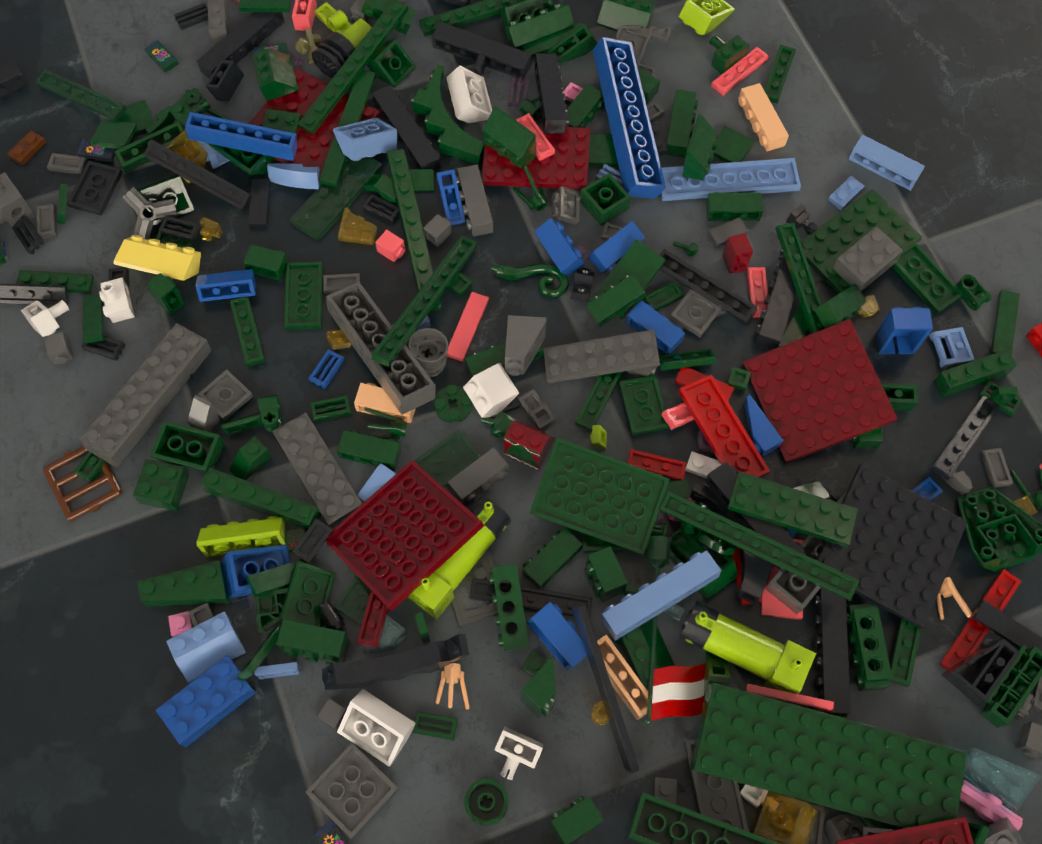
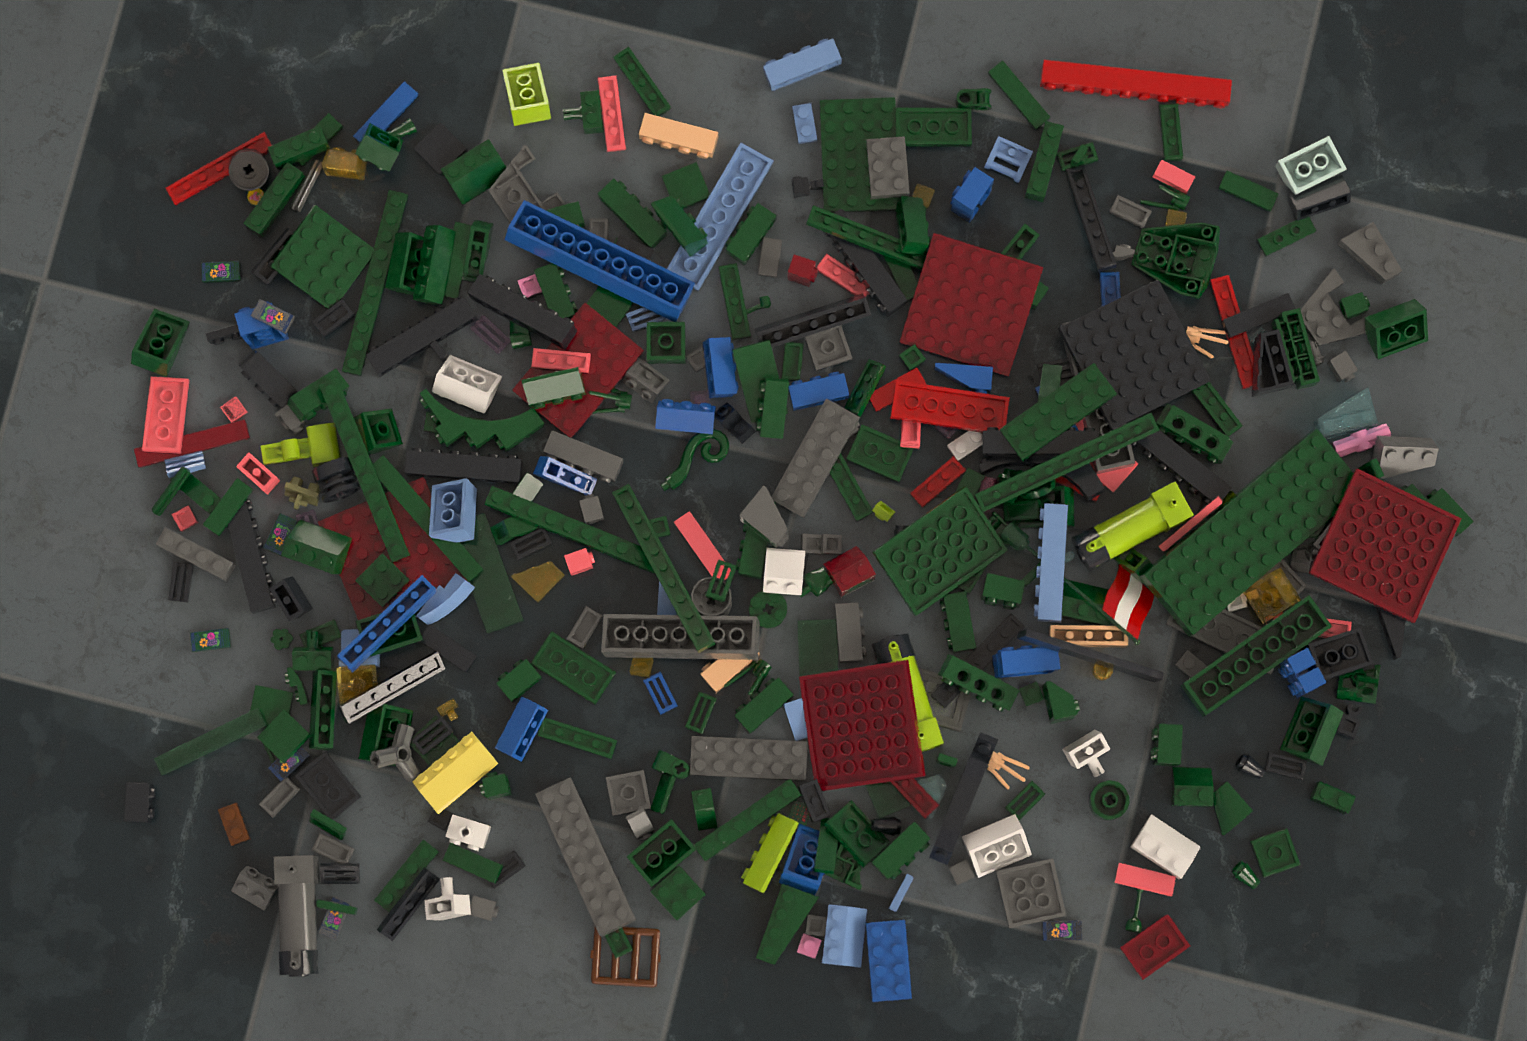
camera: 50 degrees left, 15 degrees up
dark green tile [238,625,282,681] -> none
none -> dark green tile [706,560,737,603]
none -> dark green tile [718,263,751,341]

